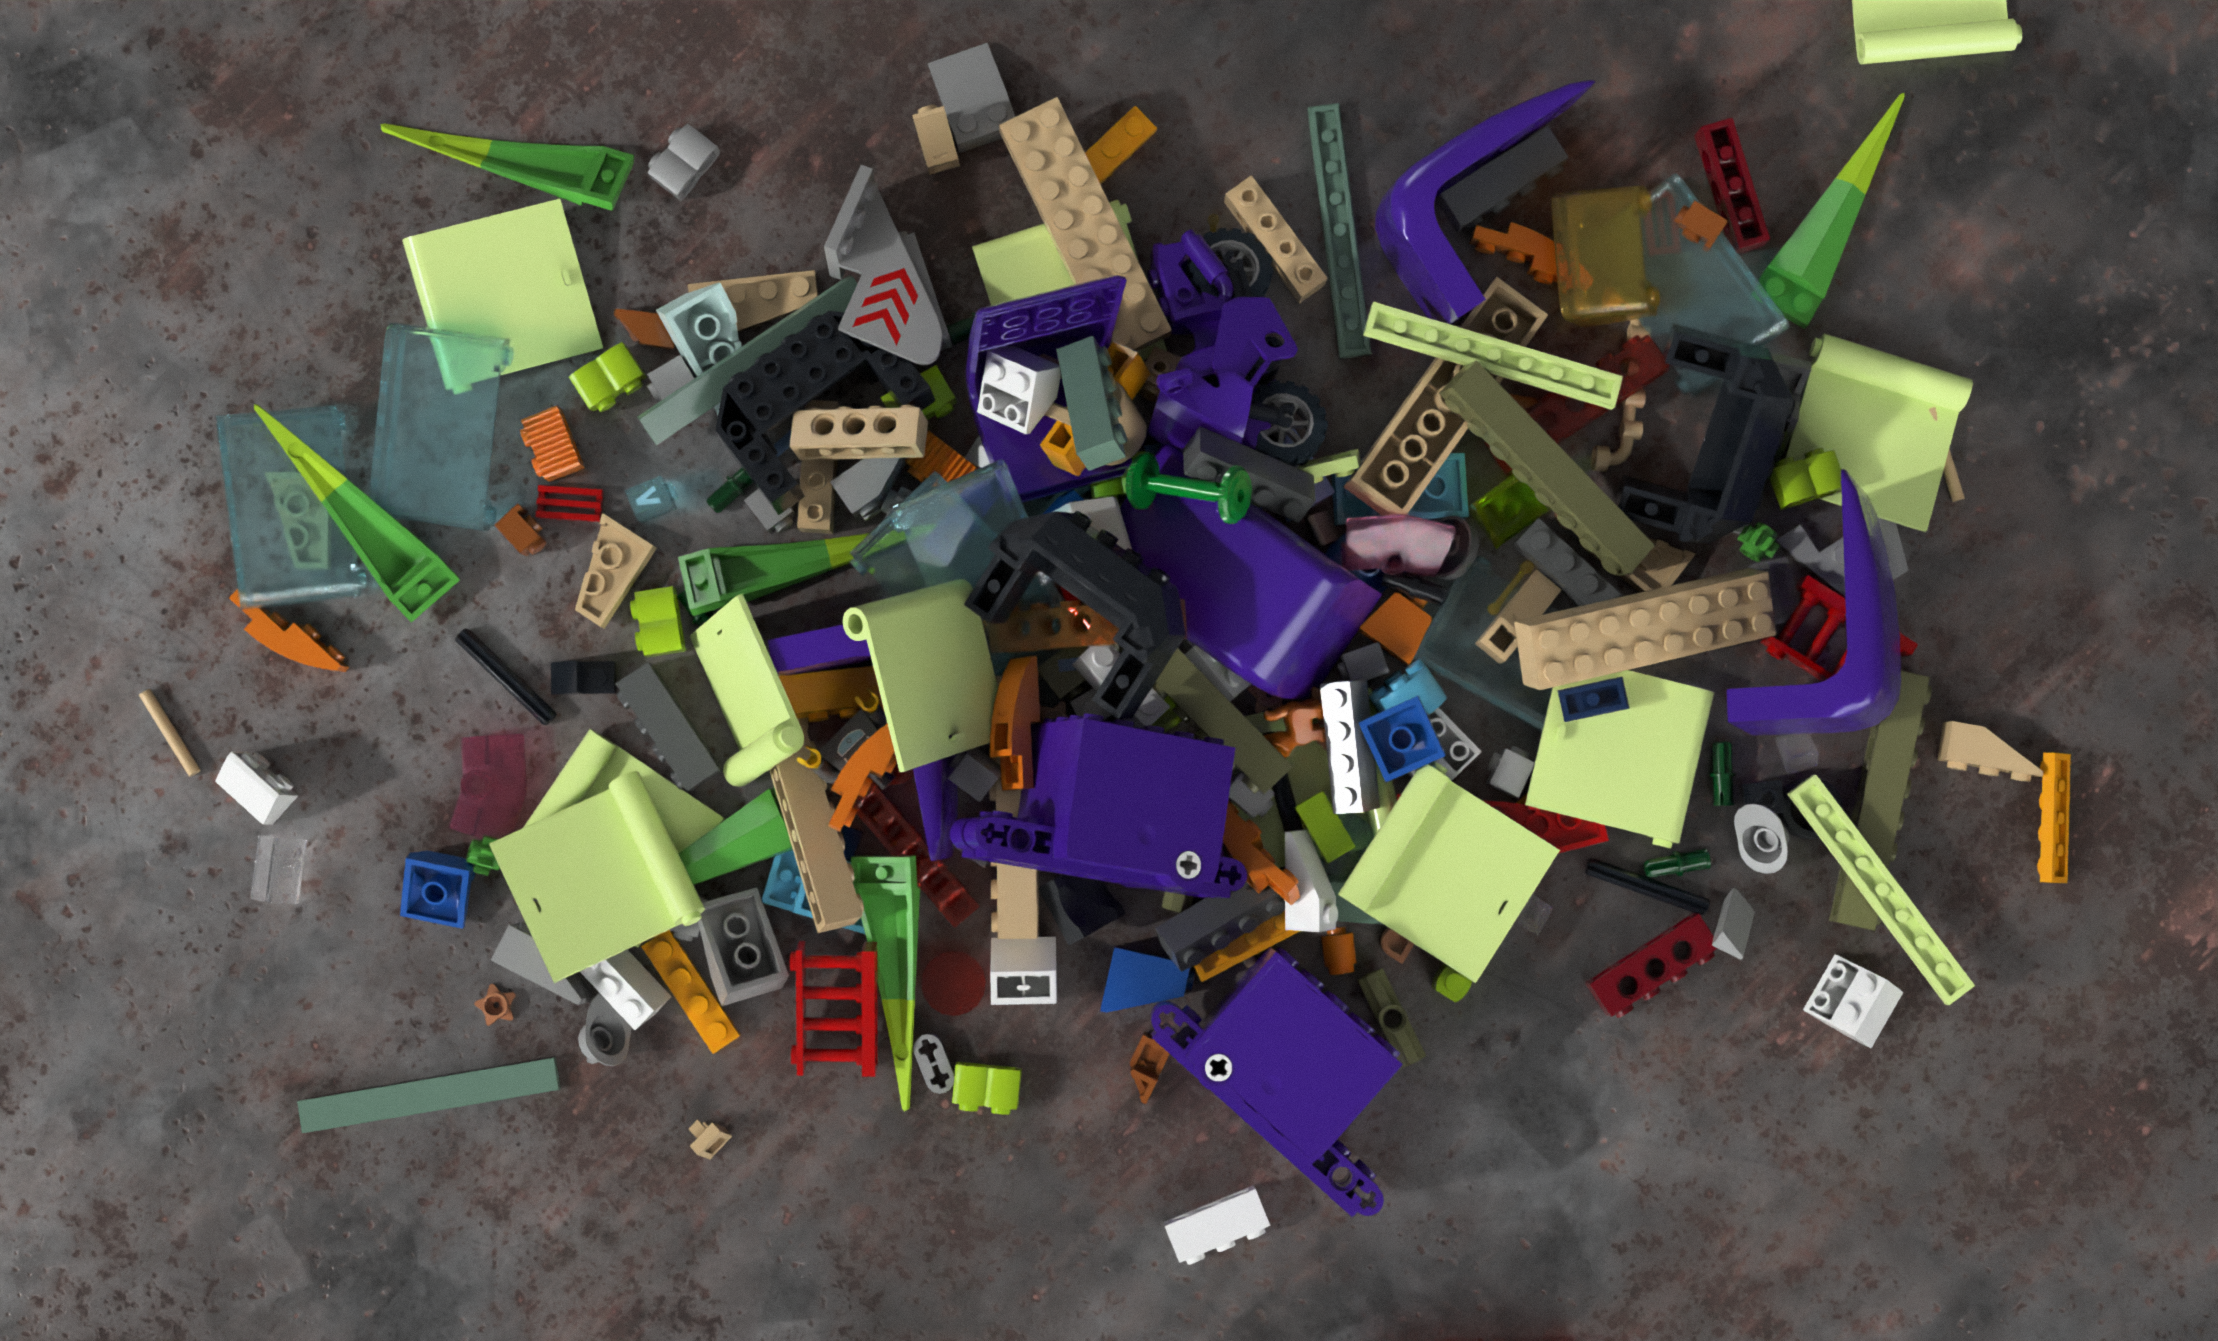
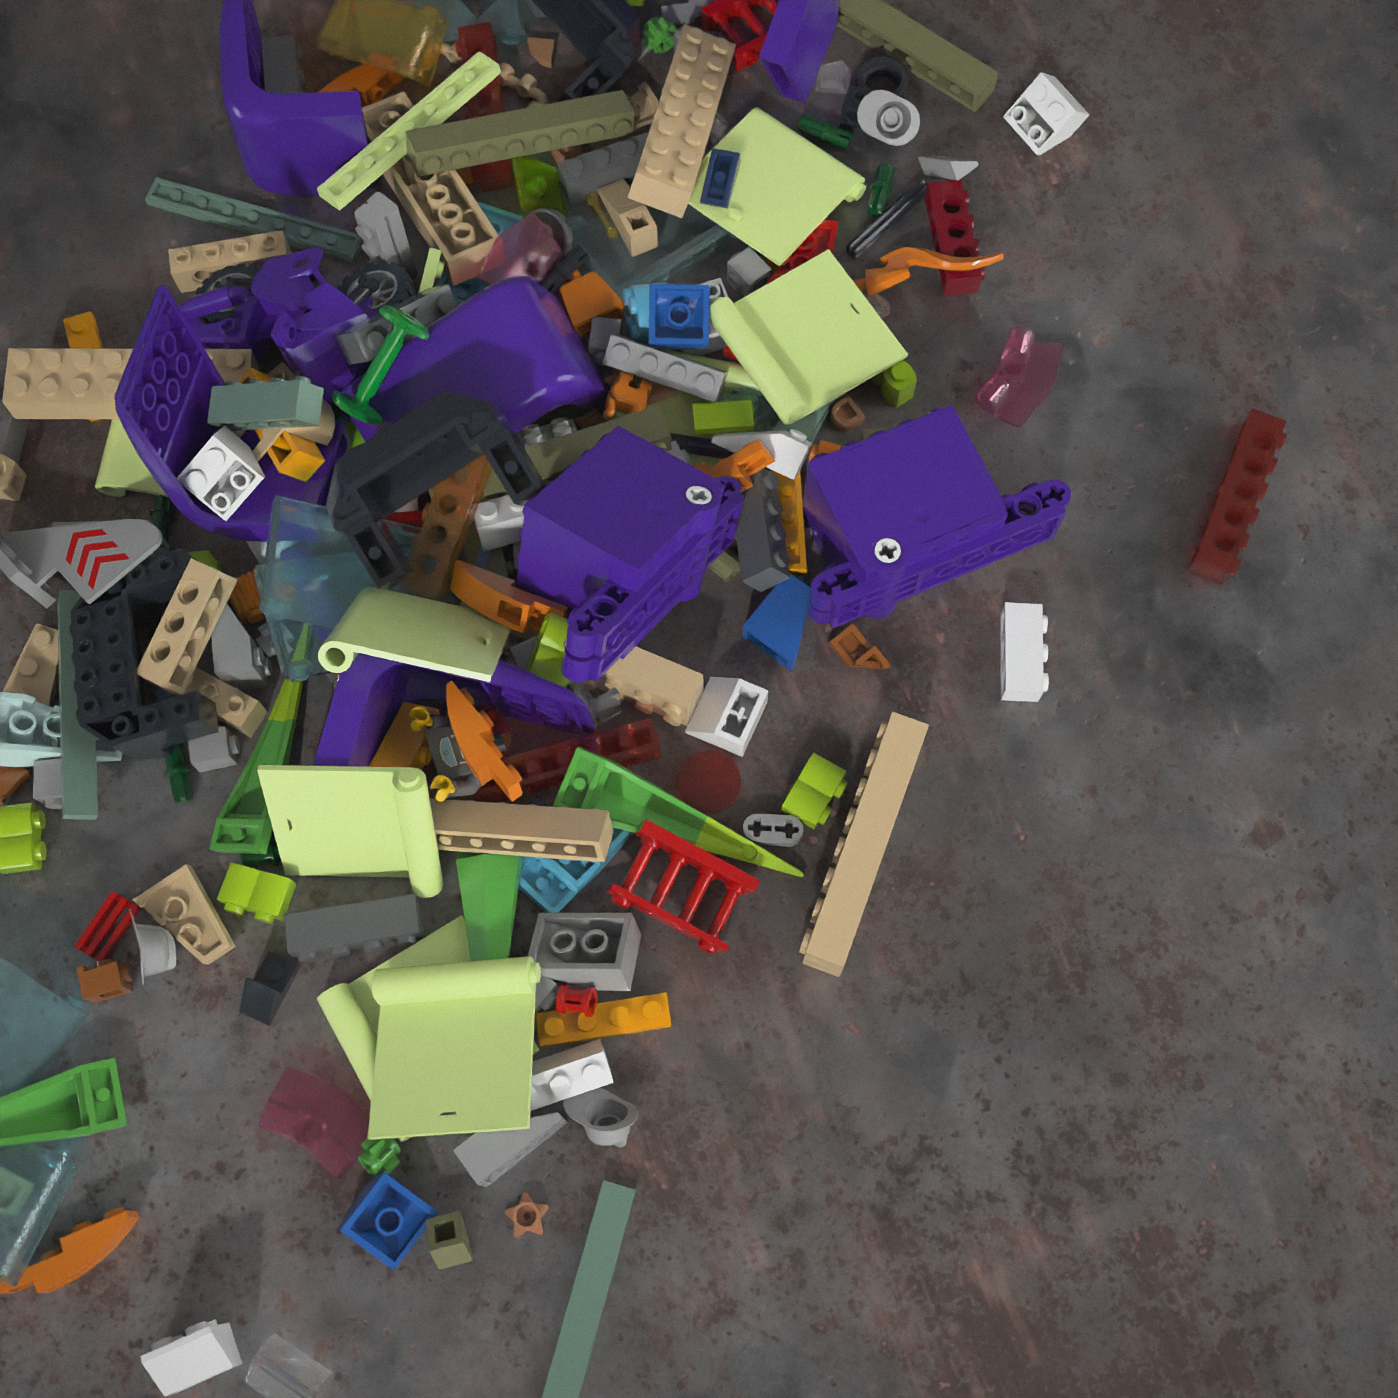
camera: 65 degrees left, 15 degrees down
black axle [455,628,557,725] -> none
orange brick [520,406,585,482] -> none
clear light blue brick [625,476,679,523] -> none
tan tile [689,1119,732,1159] -> none
black brick [1038,874,1126,946] -> none
yellowish green plate [1787,774,1975,1005] -> none
none -> light grey piece [129,908,176,985]
none -> light grey brick [354,192,418,289]
none -> olive brick [426,1211,473,1270]
none -> lime brick [526,613,573,688]
none -> medium nougat tile [528,37,555,68]
none -> red bush [556,984,598,1017]
none -> clear slope [708,112,732,152]
none -> tan brick [799,712,929,977]
none -> orange piece [853,247,1004,296]
none -> clear pink panel [974,327,1064,428]

